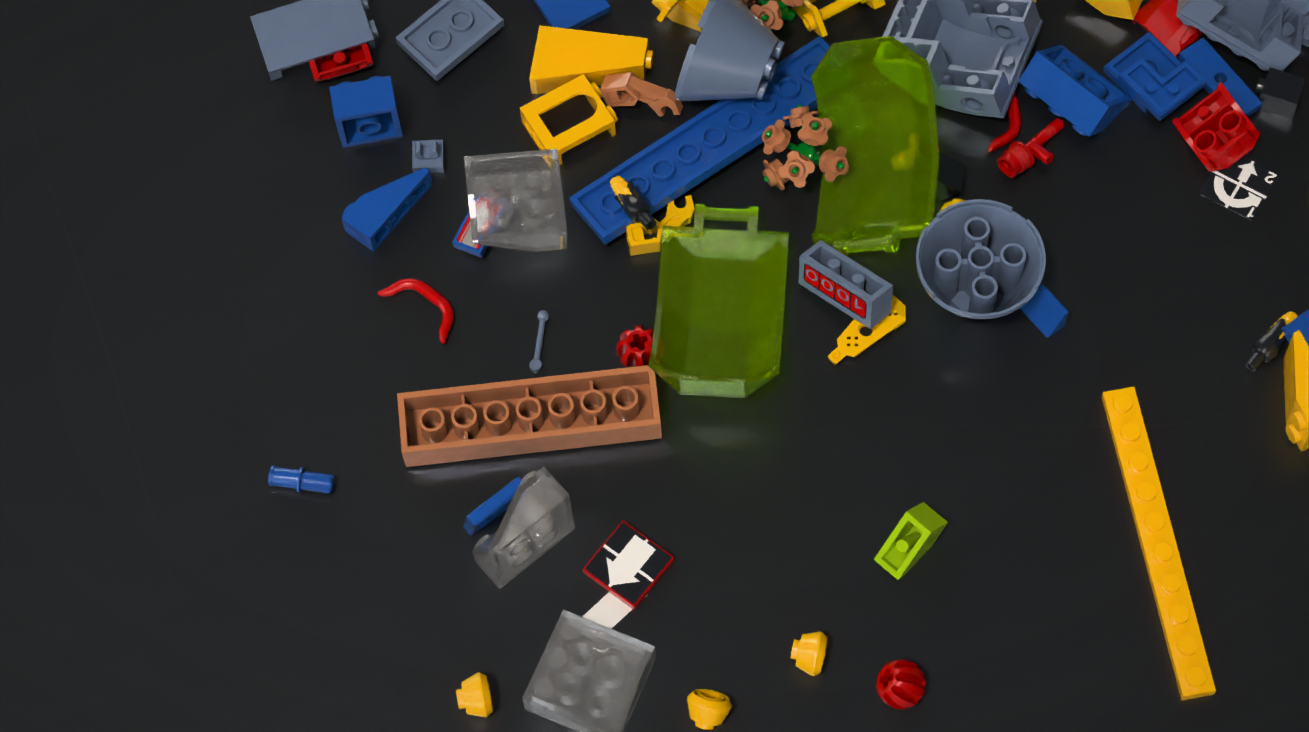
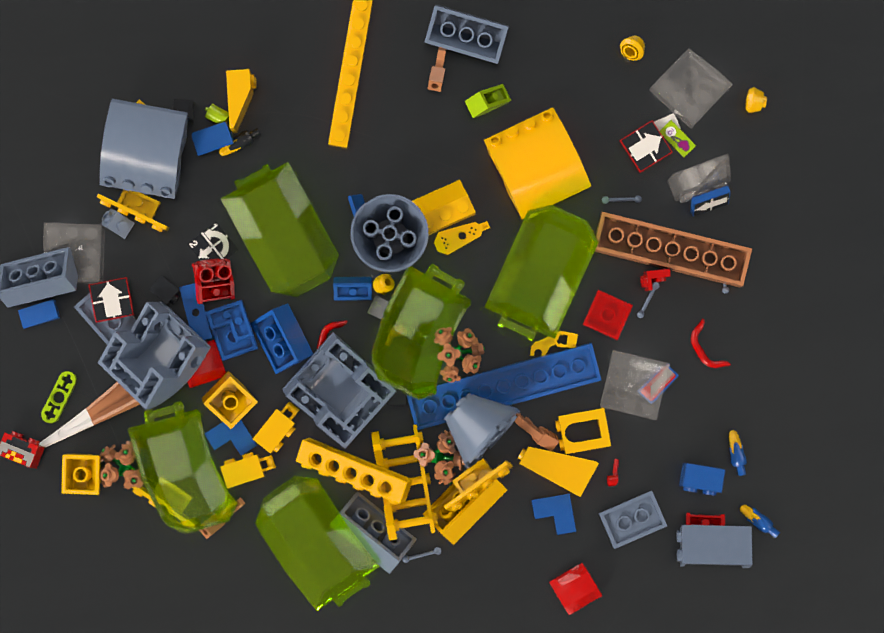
camera: 165 degrees left, 20 degrees up
blue axle [268,465,334,493] -> none
blue slope [341,168,433,252] -> none
sand blue tile [412,139,444,173] -> none
black piece [610,175,656,230] -> none
red piece [616,325,663,368] -> none
yellow cone [790,631,828,677] -> none
sand blue brick [799,240,893,329] -> none
red piece [876,659,926,709] -> none
red piece [997,118,1064,178] -> none
none -> clear neon green windscreen [221,162,339,297]
none -> blue slope [333,277,372,300]
none -> yellow slope [412,180,476,235]
none -> sand blue slope [424,4,509,64]
none -> nougat piece [428,47,447,92]
none -> yellow slope [484,107,591,219]
none -> red tile [583,290,633,340]
none -> sand blue hinge [602,196,642,204]
none -> red hand [607,459,619,486]
none -> red bracket [640,269,671,291]
none -> lime sticker [660,120,696,157]
none -> blue piece [729,430,747,476]
none -> blue piece [740,505,780,538]

